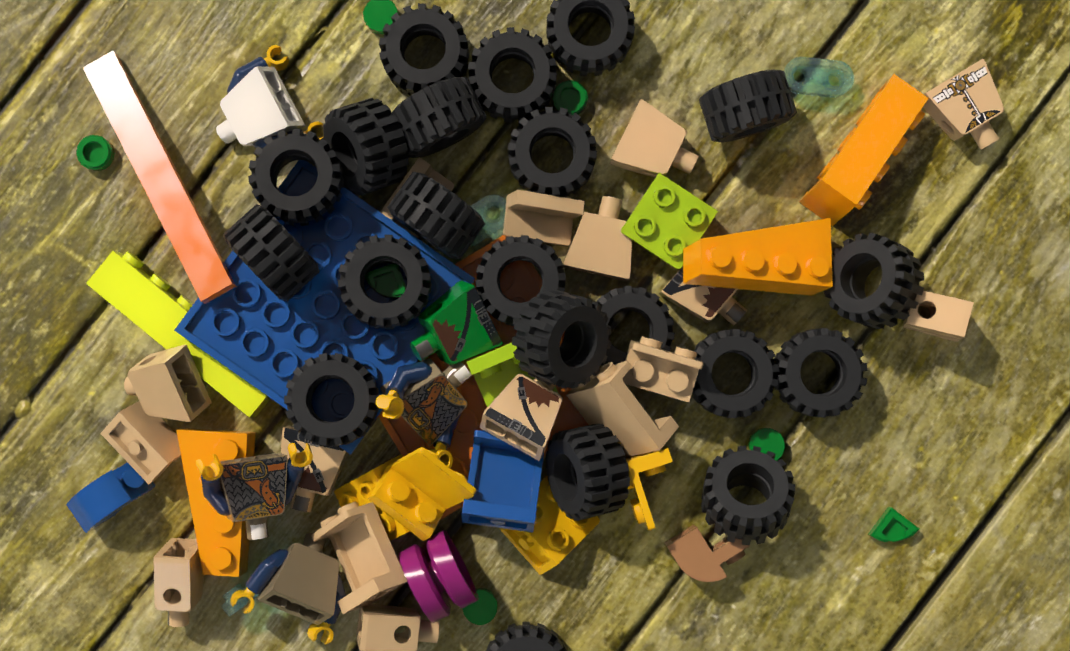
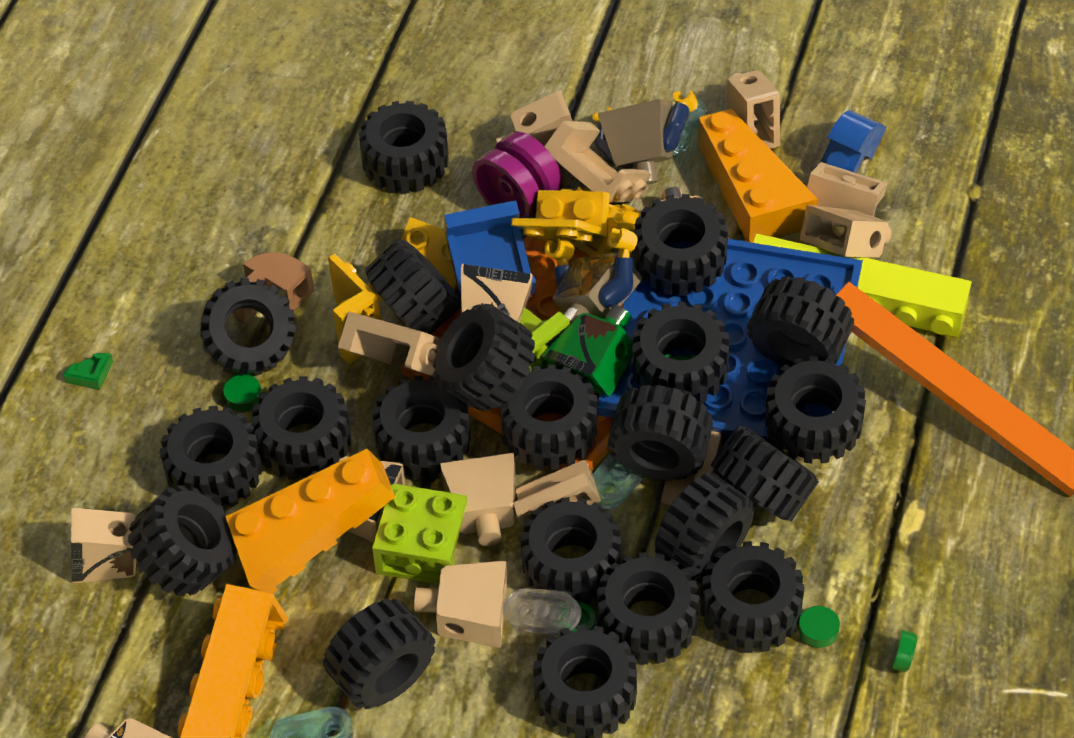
camera: 155 degrees right, 35 degrees down
green tile [76,135,115,171] -> none
torso [196,443,313,540] -> none
white torso [216,45,323,149] -> none
green tile [462,588,498,625] -> none
tan bracket [623,336,704,402] -> none
none -> clear plate [503,588,581,635]

